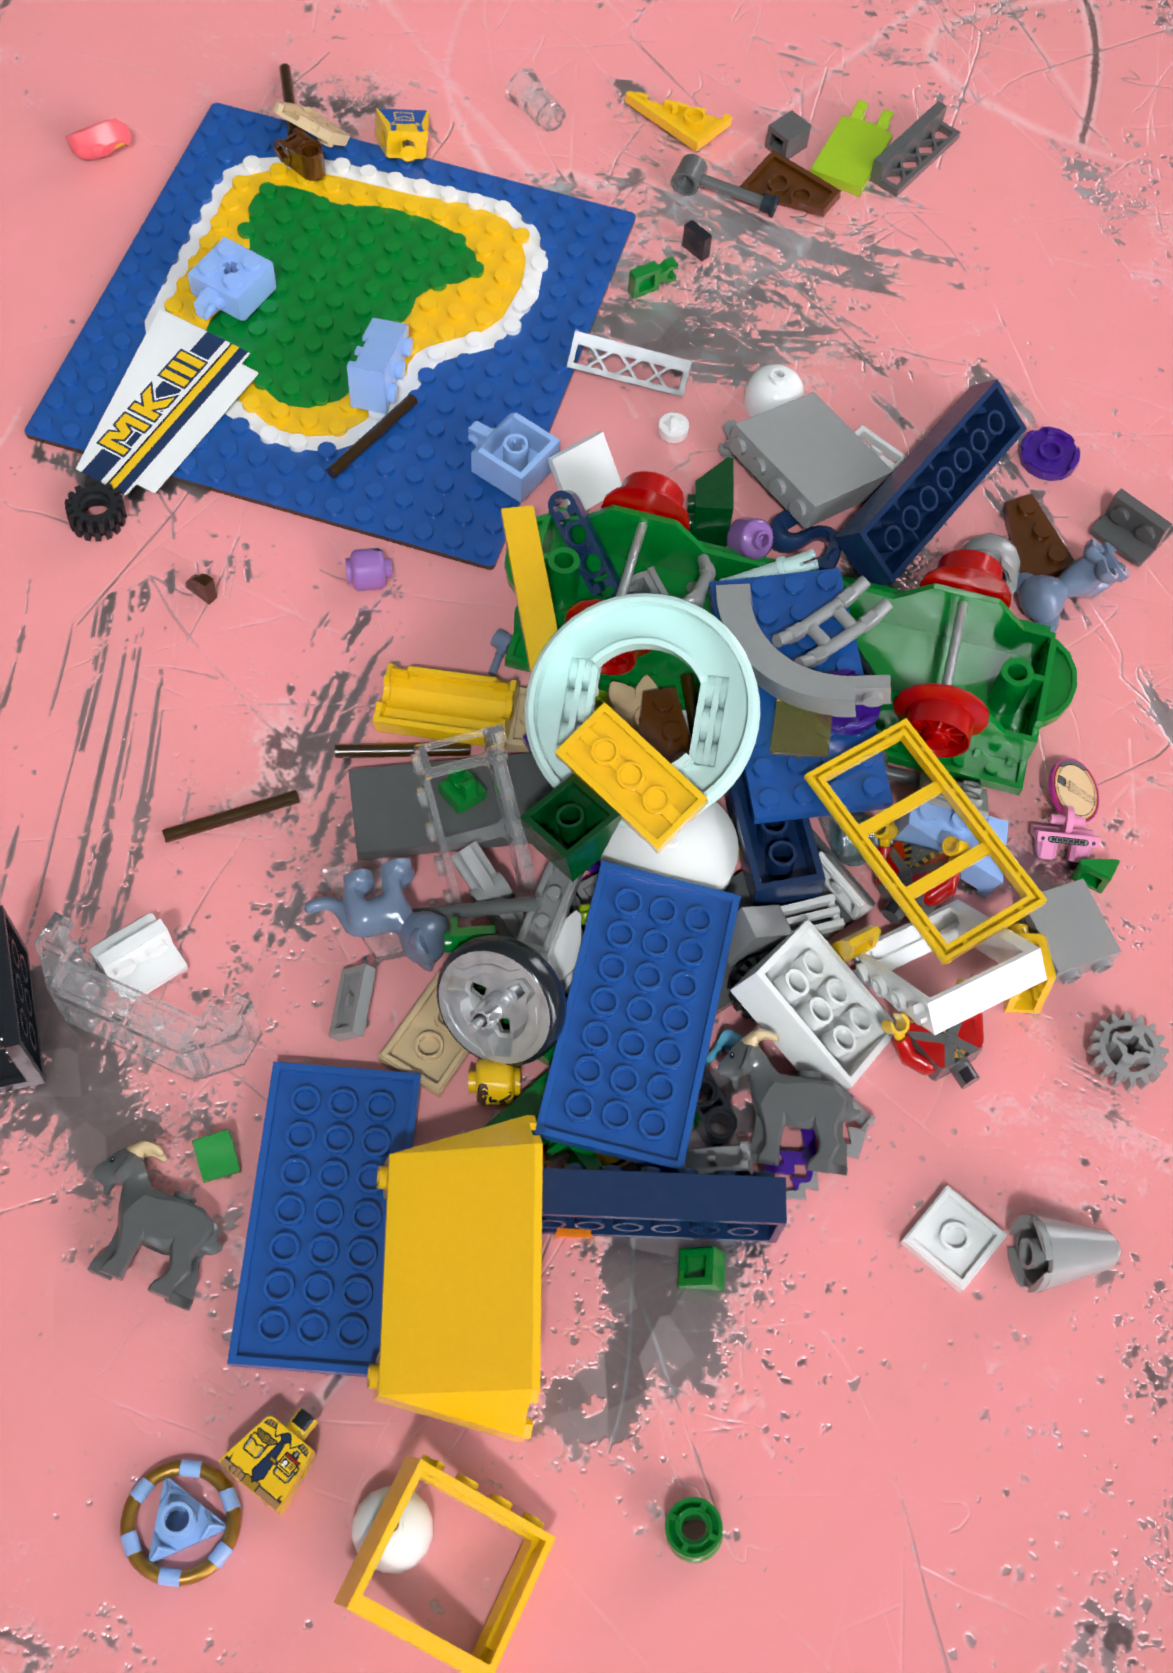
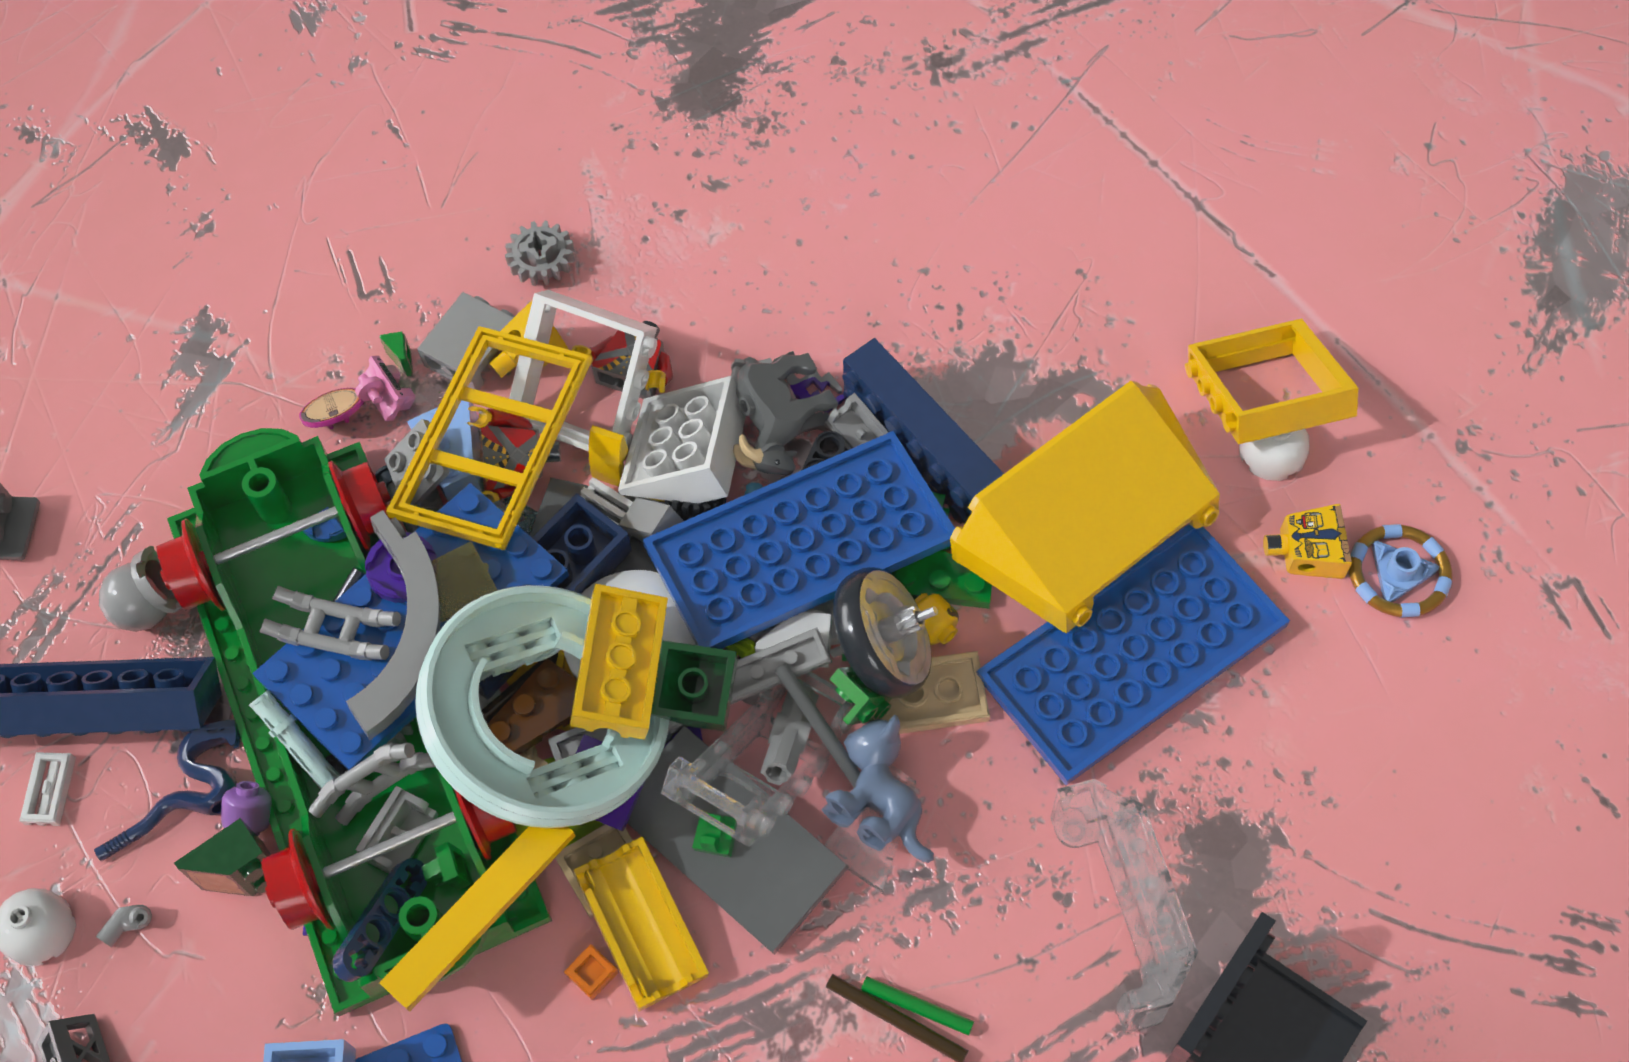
camera: 120 degrees left, 0 degrees up
dark grey animal [87,1141,223,1311] -> none
white bracket [90,913,188,1006] -> none
green slope [192,1130,241,1183] -> none
light grey plate [328,964,376,1042] -> none
dark brown bar [335,743,470,758] -> none
sand blue hand [488,629,512,676] -> none
white tile [547,431,622,510] -> none
white tile [658,413,689,443] -> none
green wheel [665,1497,723,1563] -> none
green slope [678,1246,725,1290] -> none
light grey brick [726,392,894,529] -> none
white slope [819,851,874,921] -> none
white tile [900,1185,1007,1294] -> none
reddish brown wing [1002,493,1075,577] -> none
light grey cone [1008,1214,1121,1293] -> none
sand blue animal [1016,538,1129,633] -> none
none -> orange tile [564,944,619,1000]
none -> green bar [861,976,974,1036]

